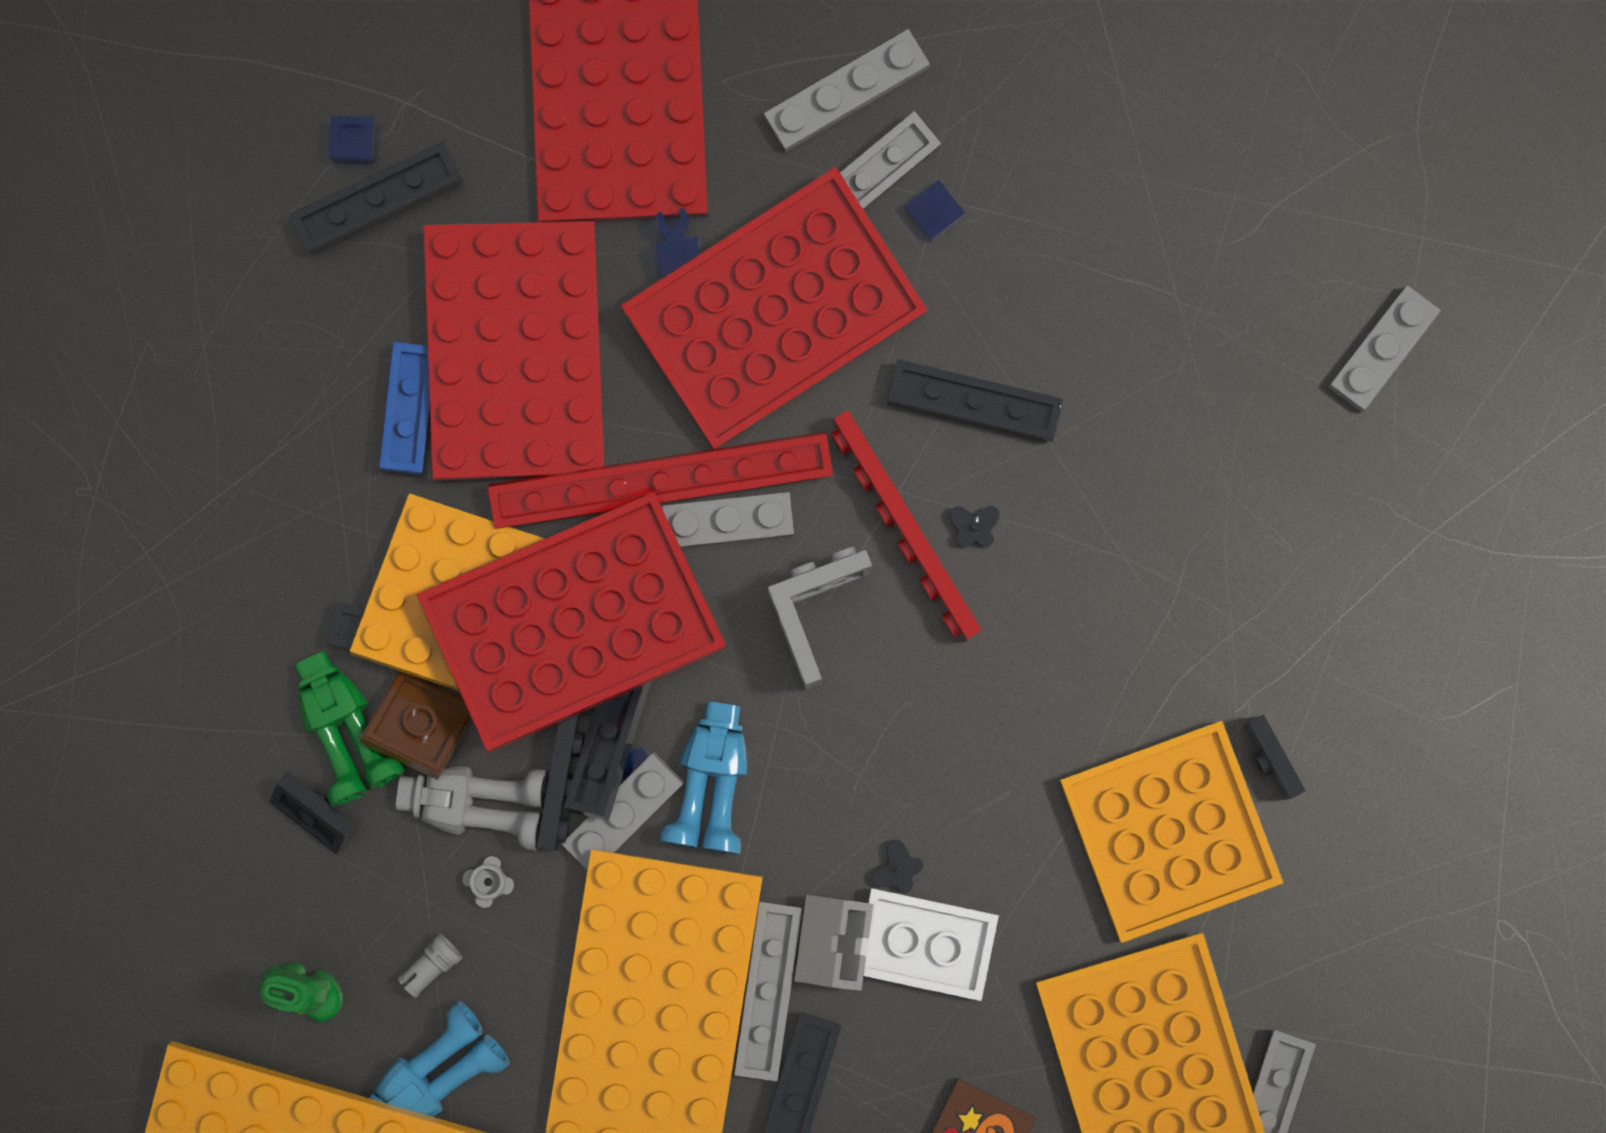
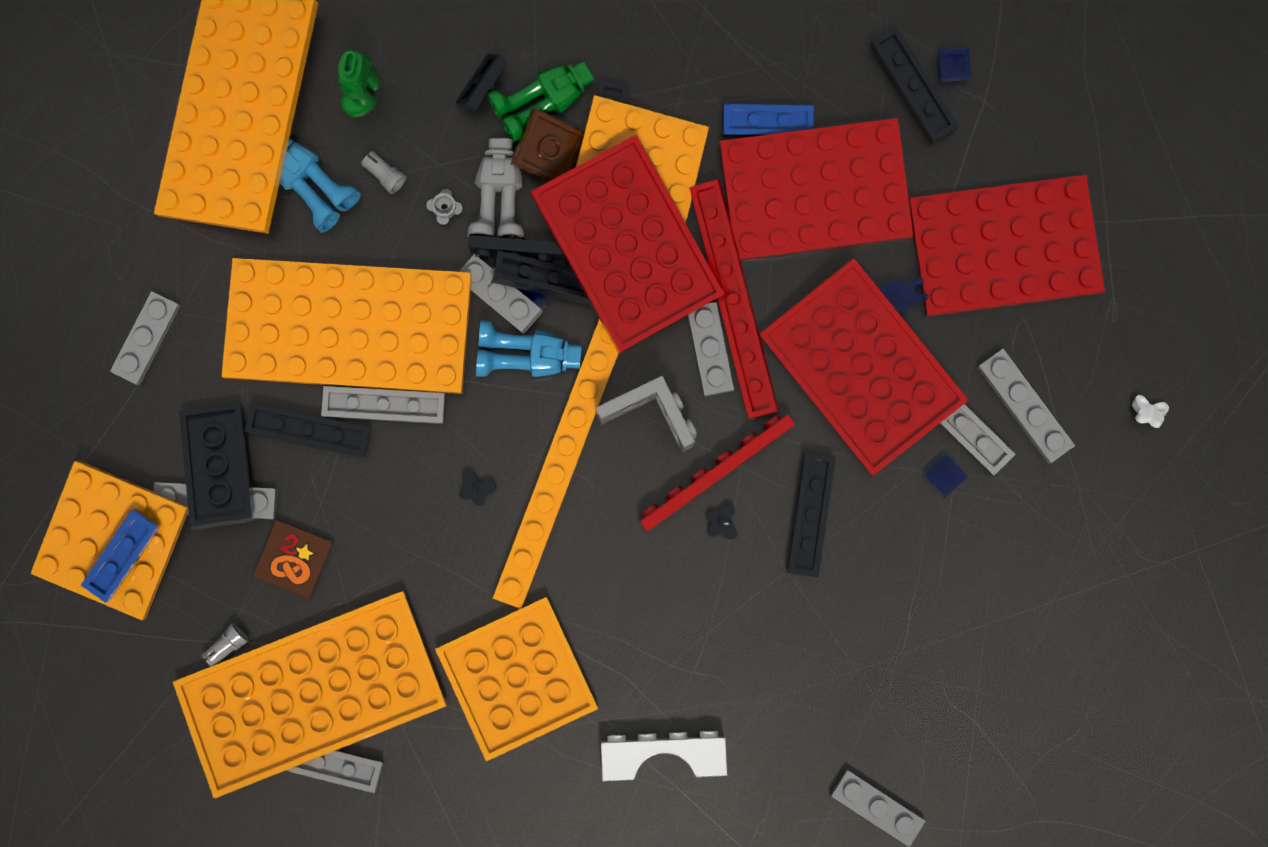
camera: 80 degrees right, 0 degrees up
light grey brick [794,895,873,991] -> none
white plate [860,888,999,1001] -> none
black plate [1243,714,1306,800] -> none
none -> light orange plate [493,319,619,609]
none -> white arch [601,731,727,781]

